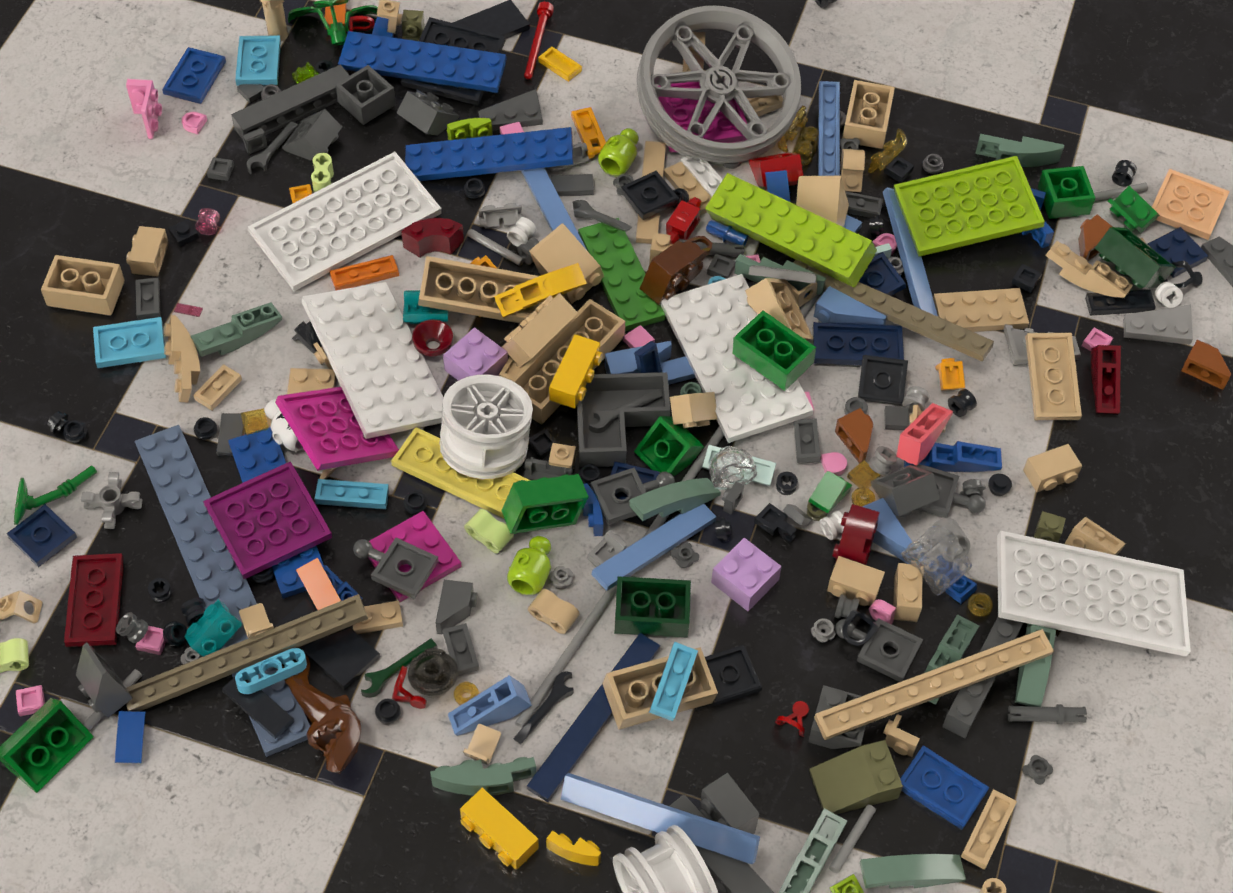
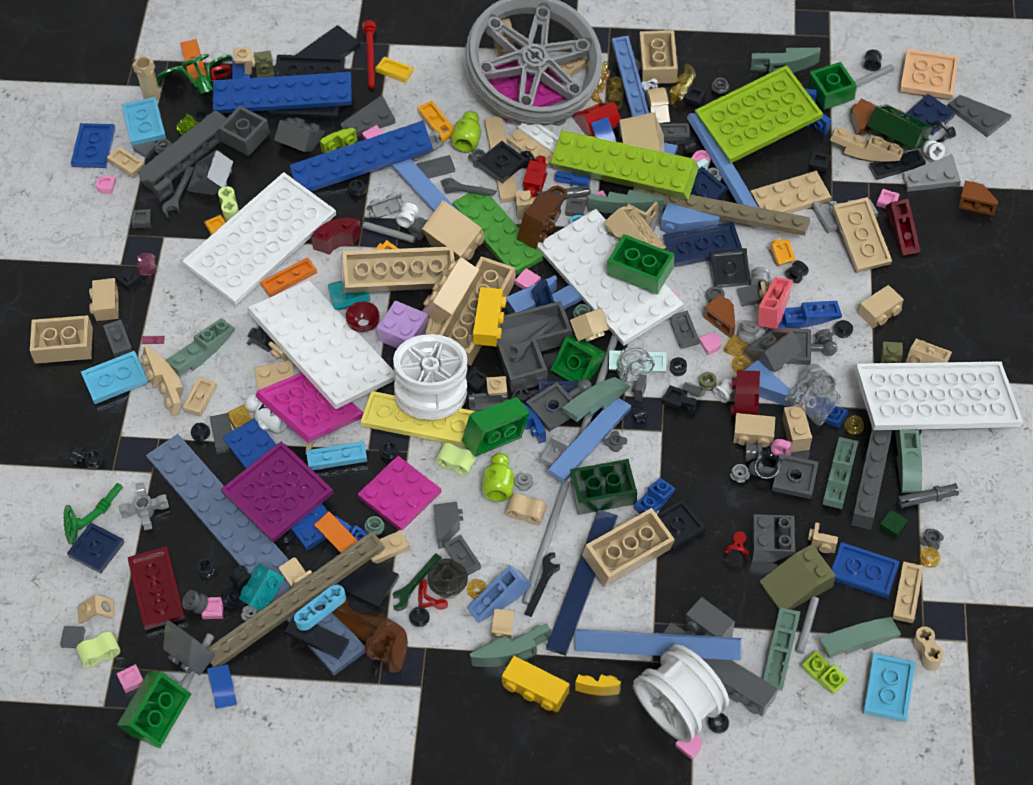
camera: 10 degrees left, 0 degrees up
bright pink bracket [126,79,162,139] -> none
dark grey plate [353,538,439,599] -> none
yellow slope [494,263,587,318] -> none
medium azure plate [649,642,698,721] -> none
lavender brick [711,538,781,611] -> none
light grey tile [749,265,817,283] -> none
slope [808,471,852,513] -> none
tan plate [814,629,1054,740] -> none
green bracket [1108,186,1160,233] -> none
none -> tan plate [107,146,145,178]
none -> sand green plate [364,516,384,535]
none -> blue slope [634,478,676,514]
none -> dark green tile [879,510,908,538]
none -> clear yellow plate [919,548,940,568]

